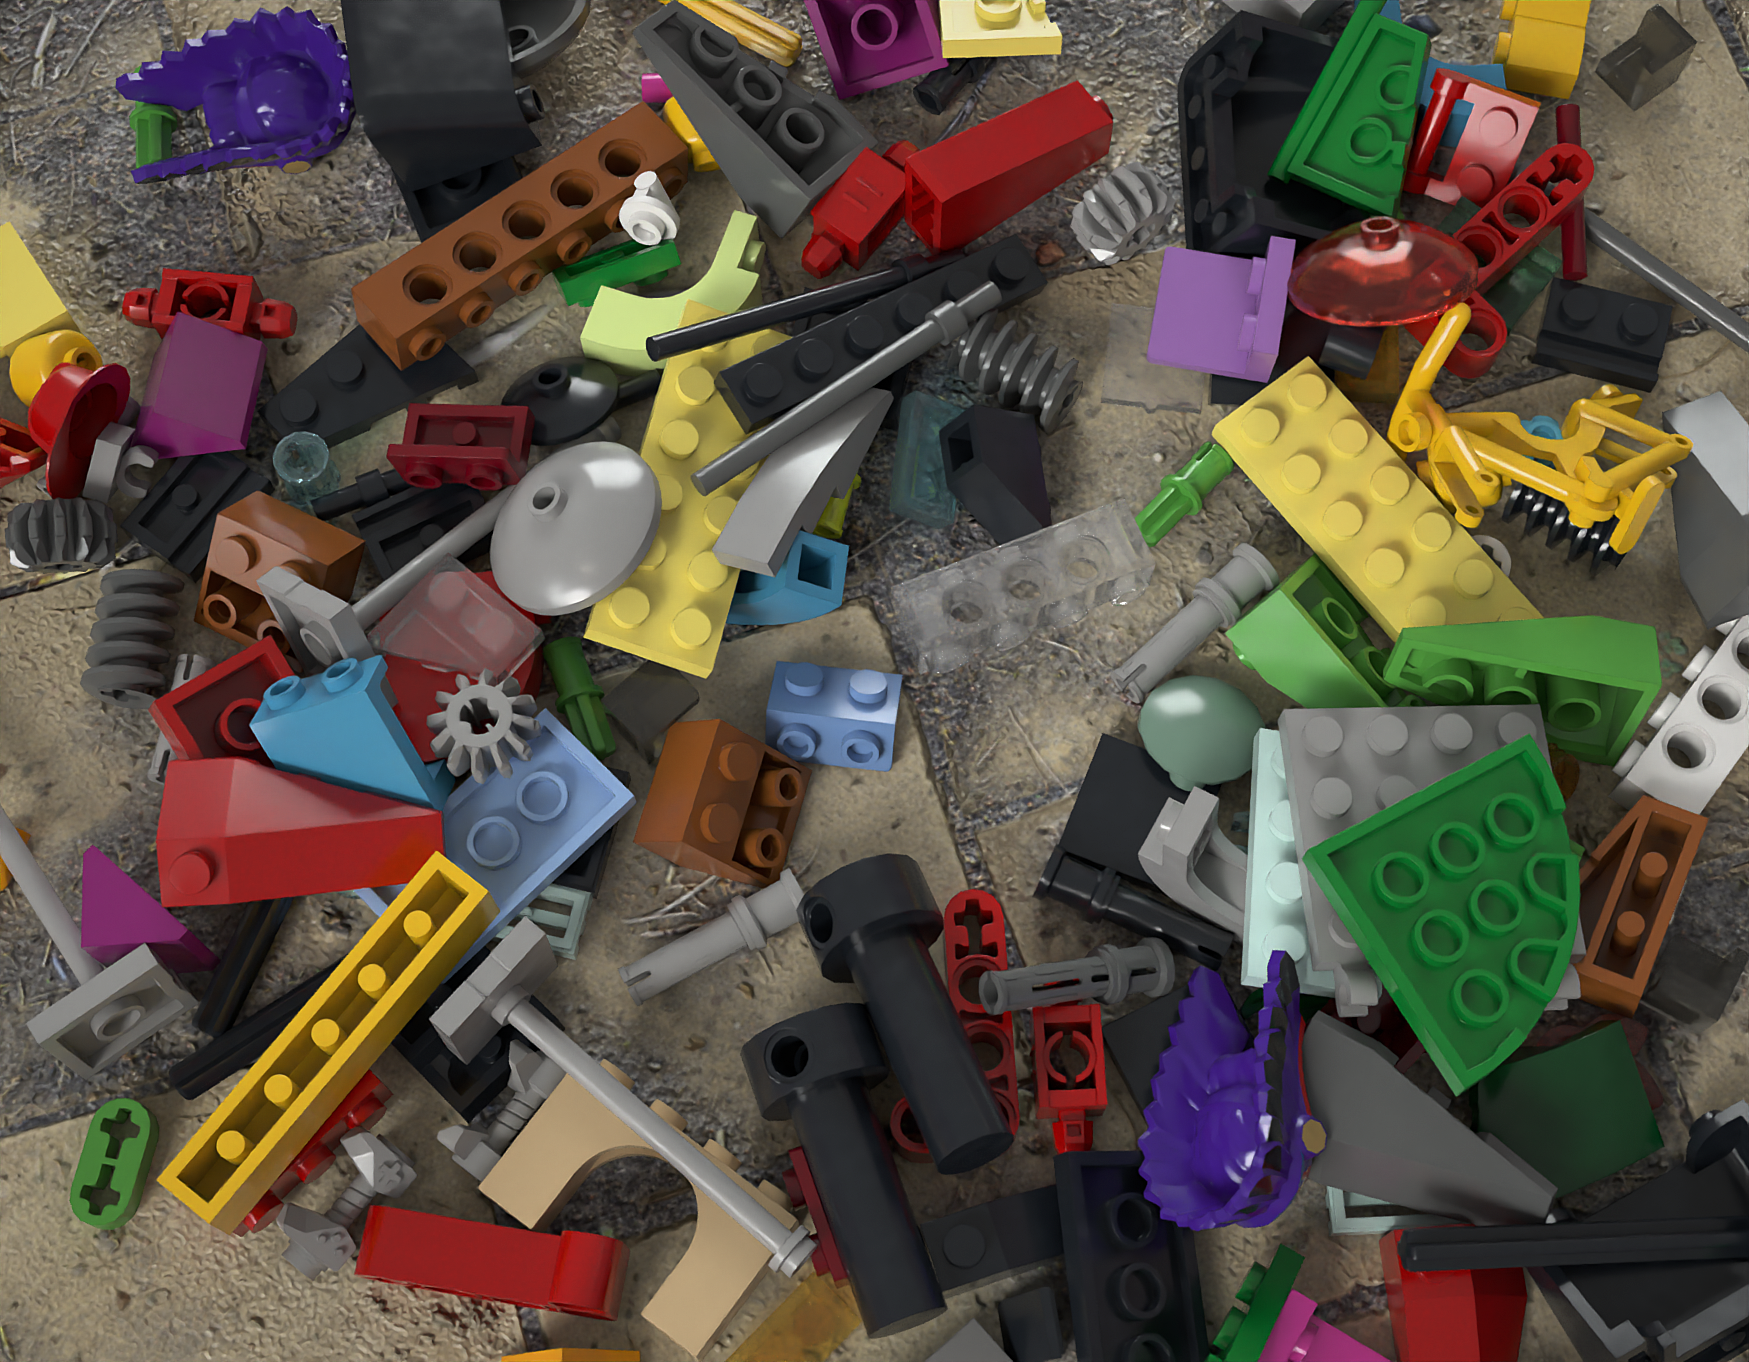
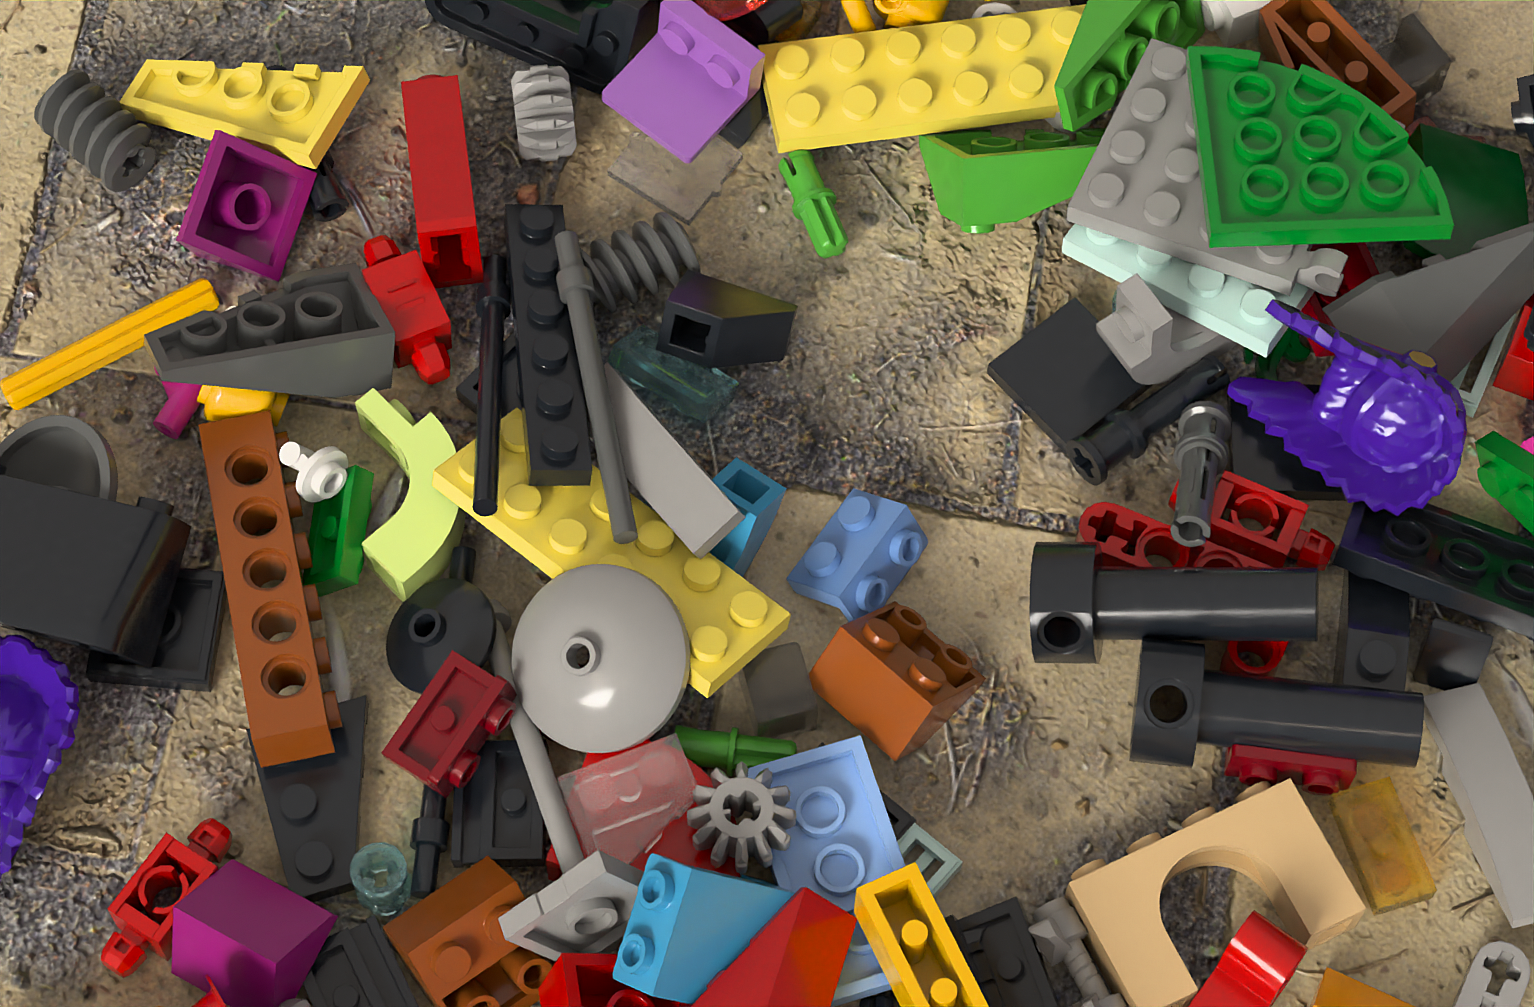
camera: 65 degrees left, 5 degrees down
light grey tile [429,916,818,1278] -> none
light grey pin [618,868,804,1007] -> none
clear brick [891,498,1155,675] -> none
light grey pin [1111,542,1280,703] -> none
sand green dish [1137,675,1266,791] -> none

